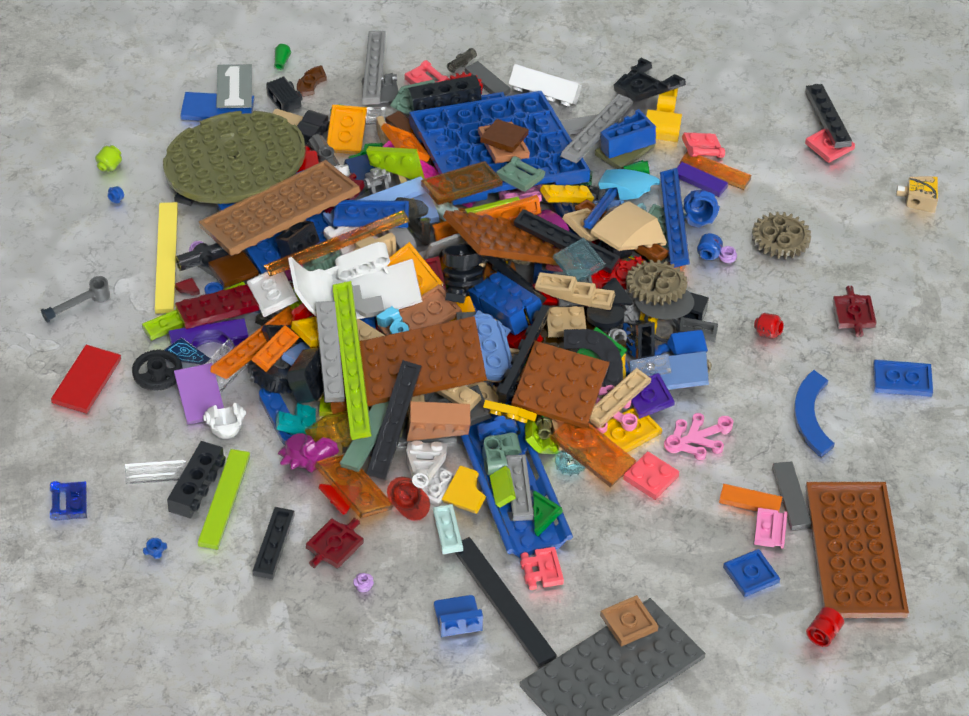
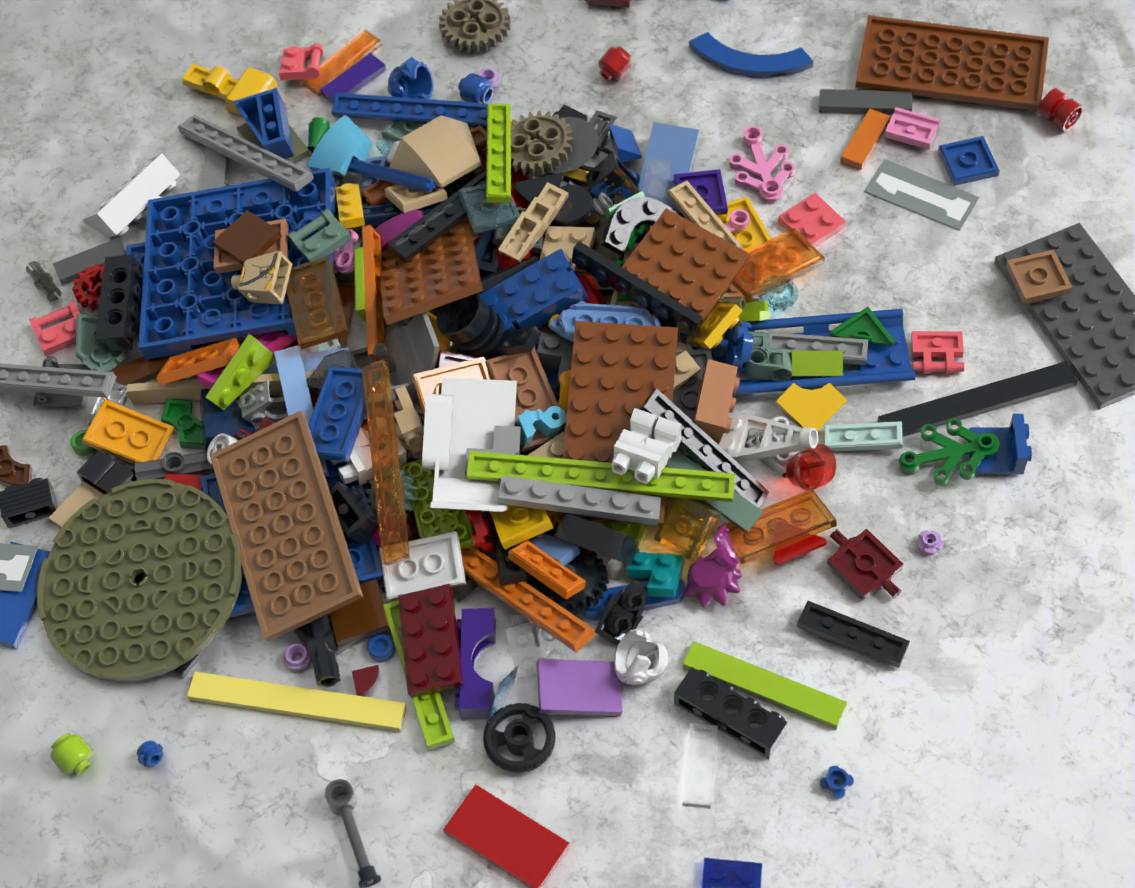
camera: 70 degrees left, 10 degrees up
black wing [614,57,686,102] -> none
none -> tan torso [231,251,292,304]
none -> lime tile [486,103,511,203]
none -> black connector [595,580,647,645]
none -> white hips [612,408,682,484]
none -> light grey sticker [865,159,979,230]
none -> green plant [899,418,1000,486]

